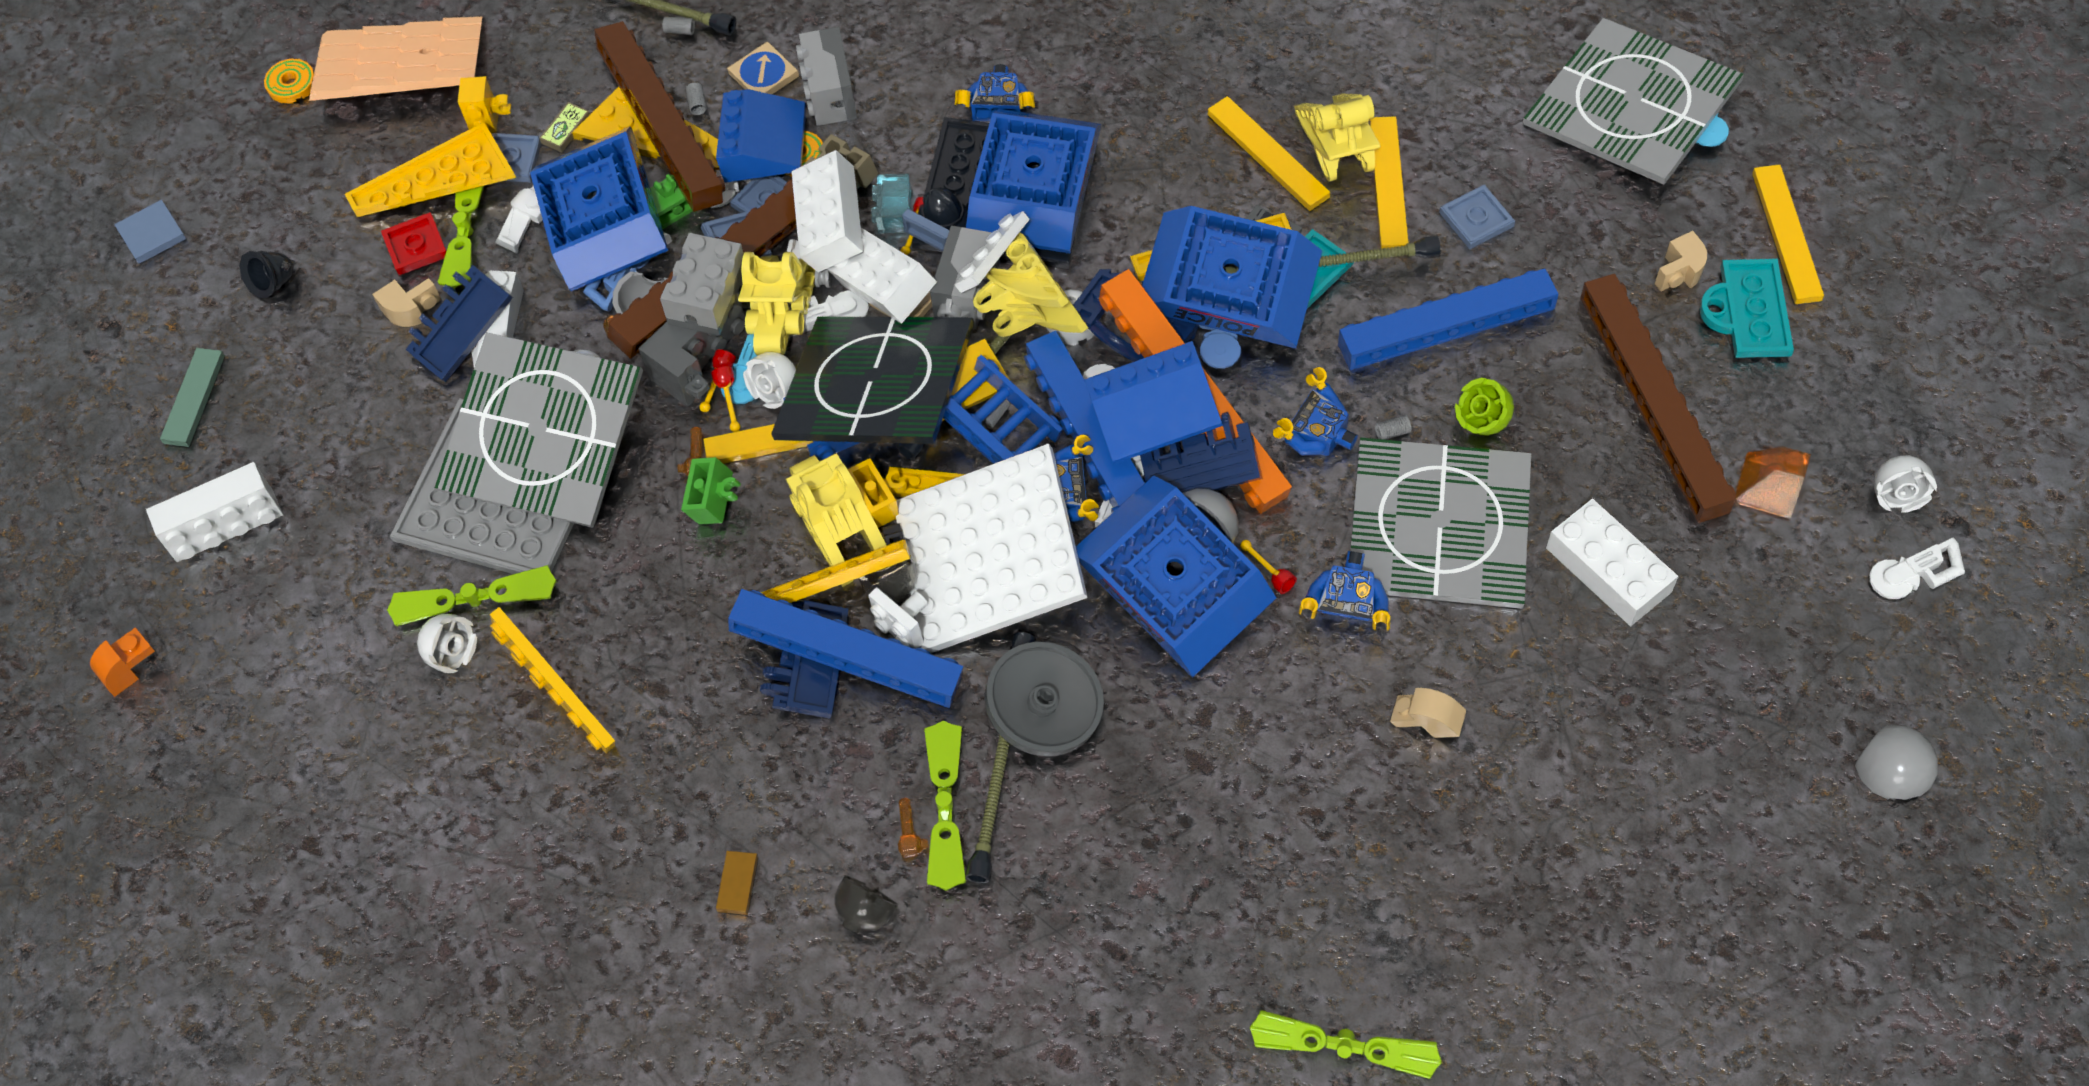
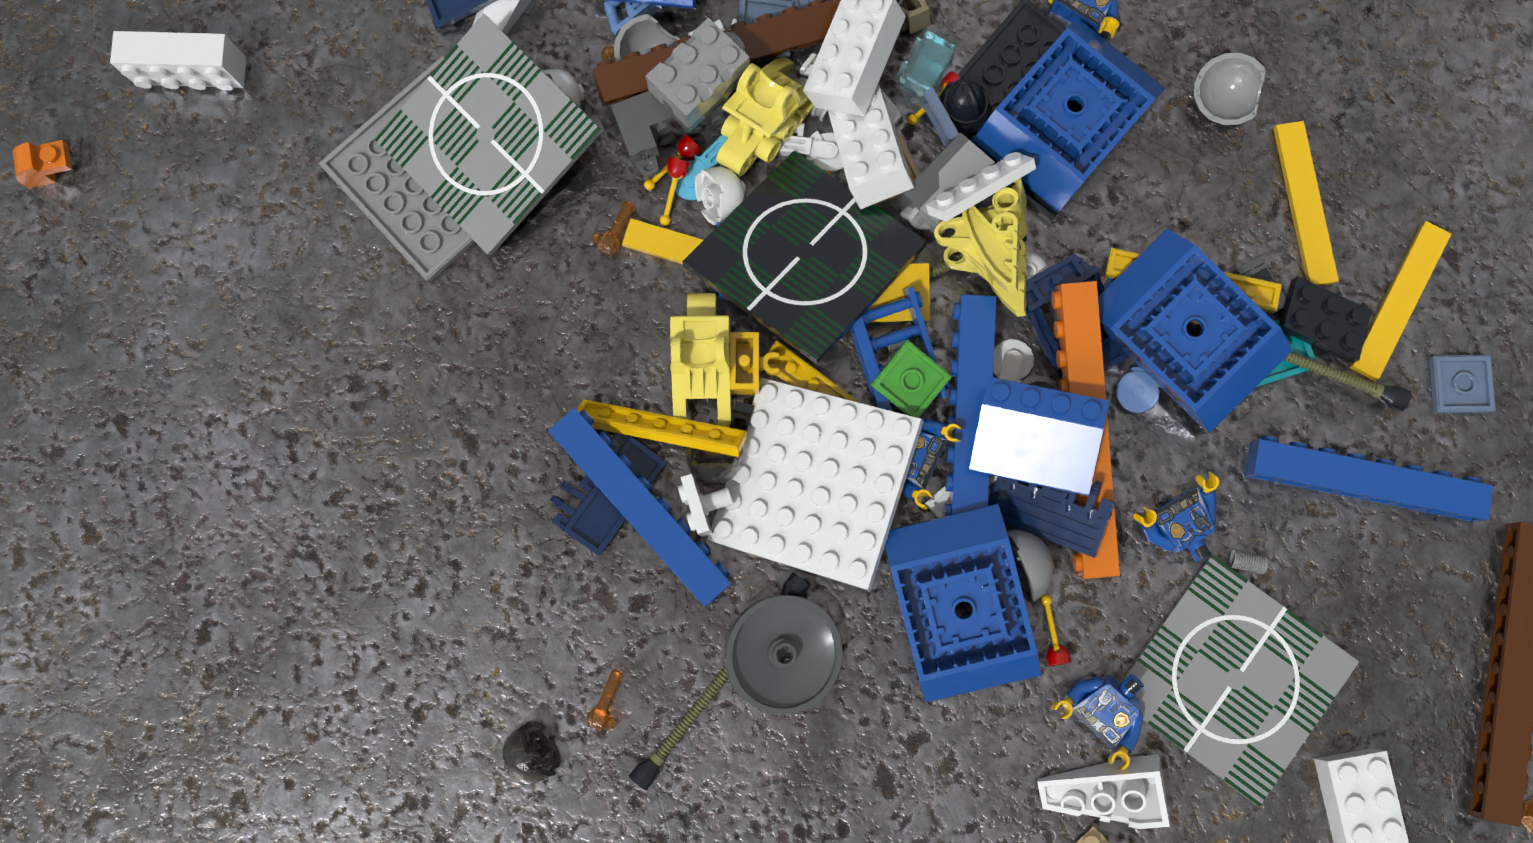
camera: 30 degrees right, 20 degrees up
lime piece [387,565,557,626] -> none
white cylinder [417,614,477,673] -> none
yellow wing [490,607,615,753] -> none
bright green brick [681,457,741,524] -> none
pearl gold tile [716,851,758,915] -> none
lime piece [924,721,966,891] -> none
light yellow piece [1294,93,1380,182] -> none
lime cylinder [1455,378,1514,436] -> none
none -> bright green tile [870,340,952,418]
none -> white wedge [1037,754,1170,829]
none -> light grey cylinder [1194,53,1266,125]
none -> black plate [1279,276,1372,363]

